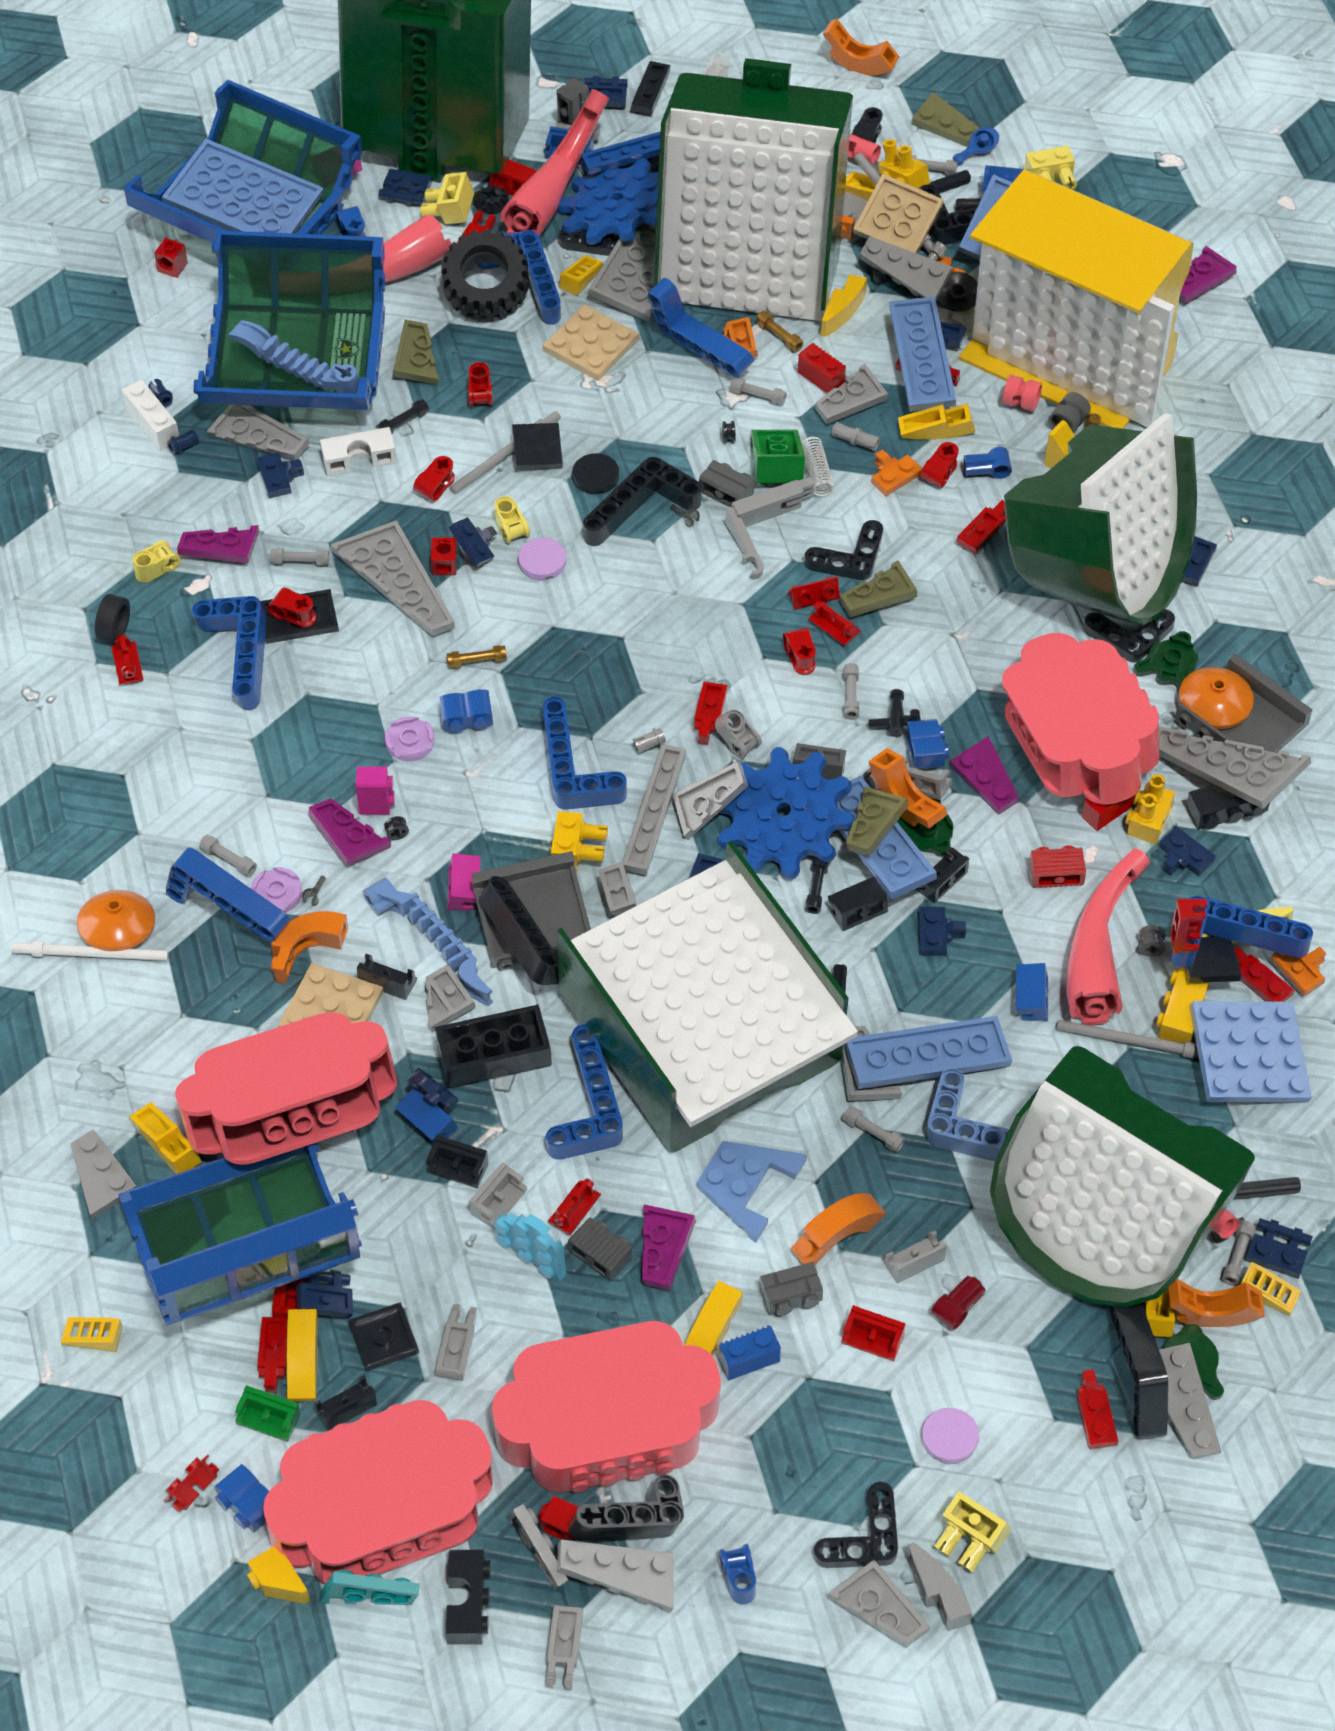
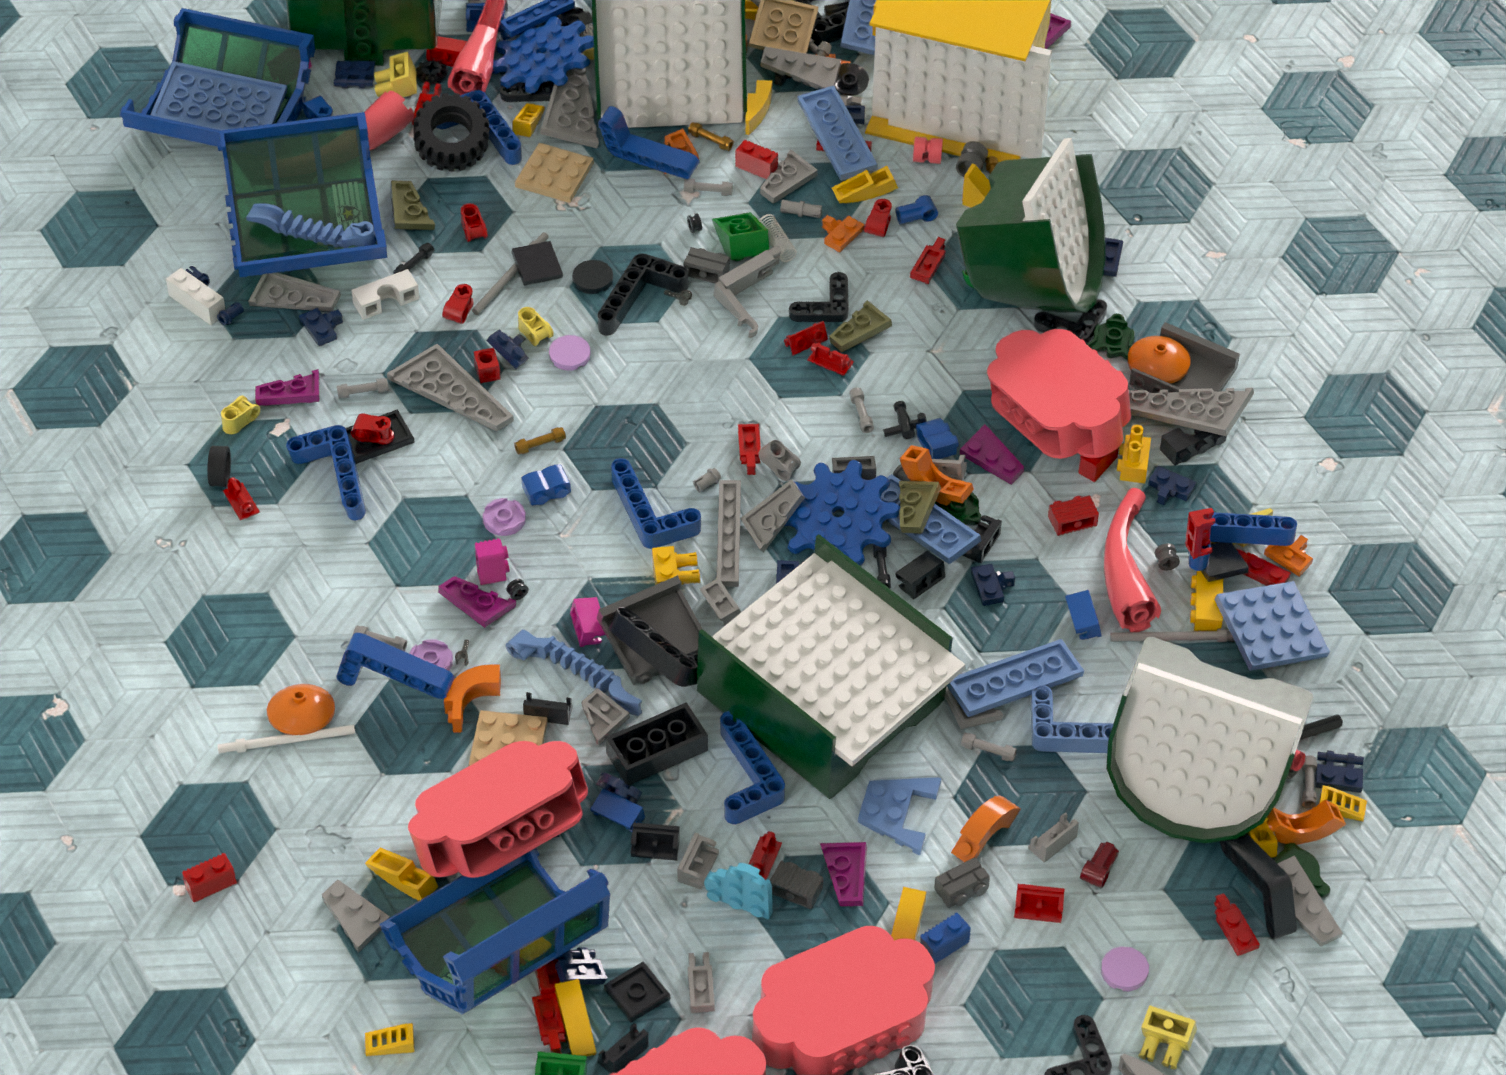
camera: 15 degrees left, 5 degrees down
red brick [154,238,188,278] -> none
red piece [783,628,816,675] -> none

